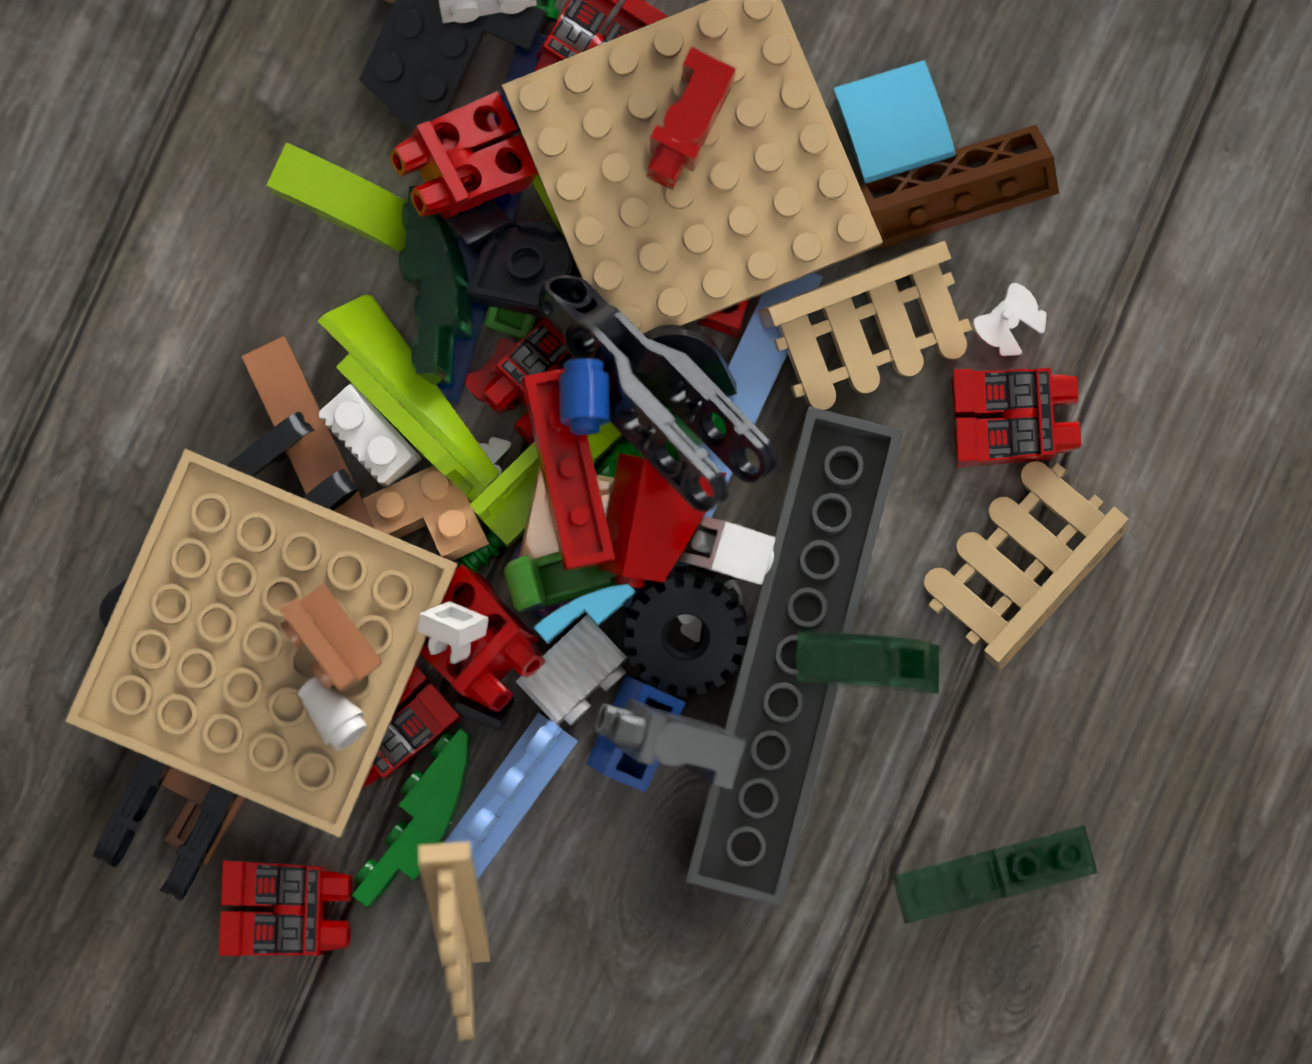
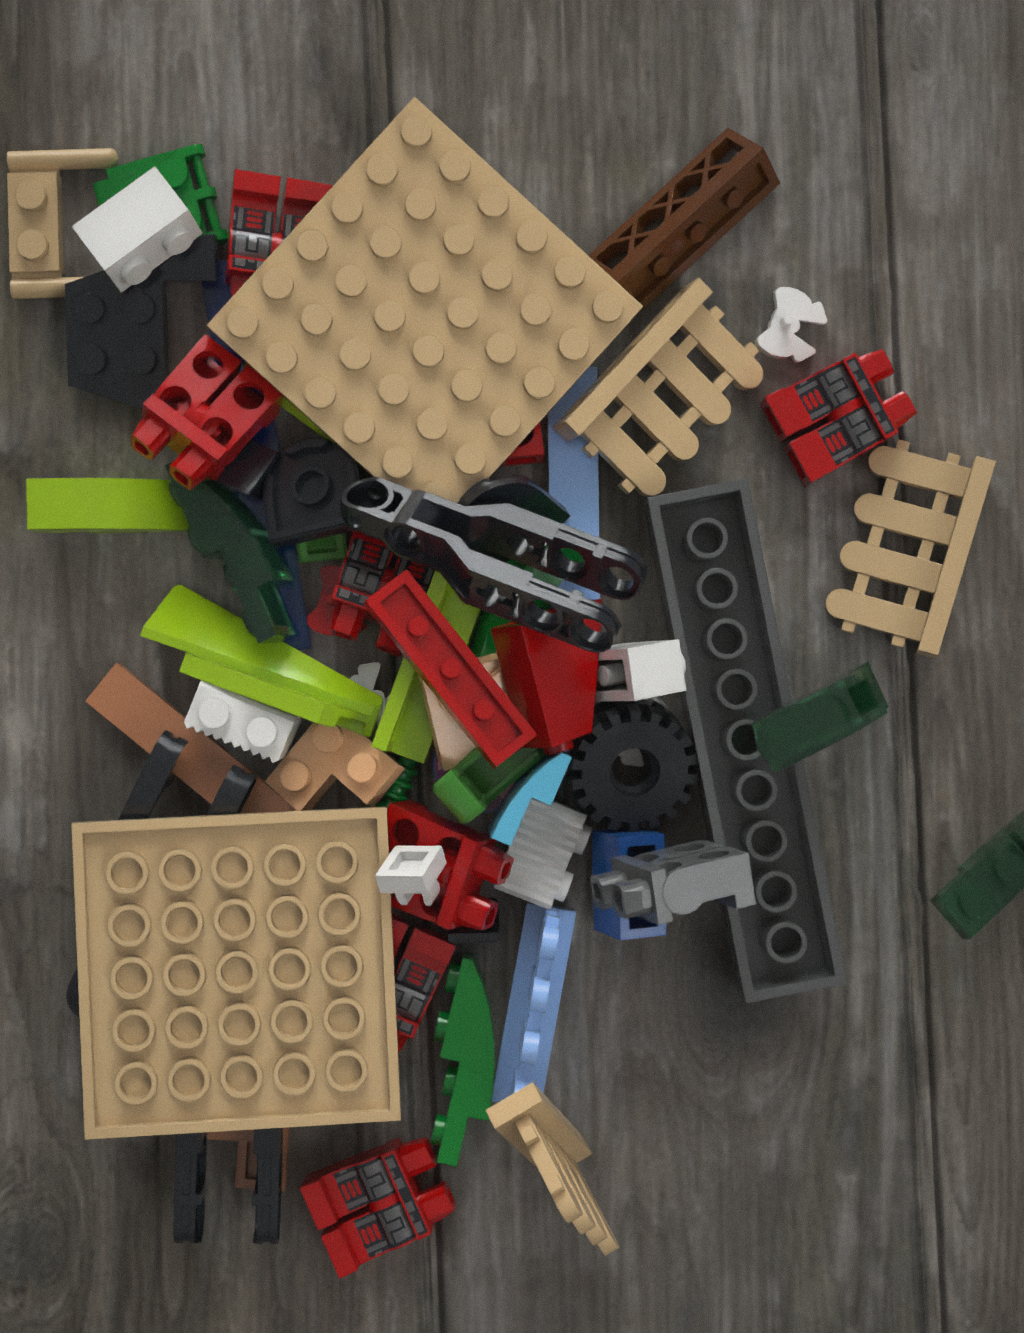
camera: 30 degrees left, 5 degrees up
nougat bracket [279,585,381,693] -> none
white cone [297,676,368,751] -> none
blue brick [559,359,610,435] -> none
red hips [646,46,736,190] -> none
medium azure slope [834,60,956,184] -> none

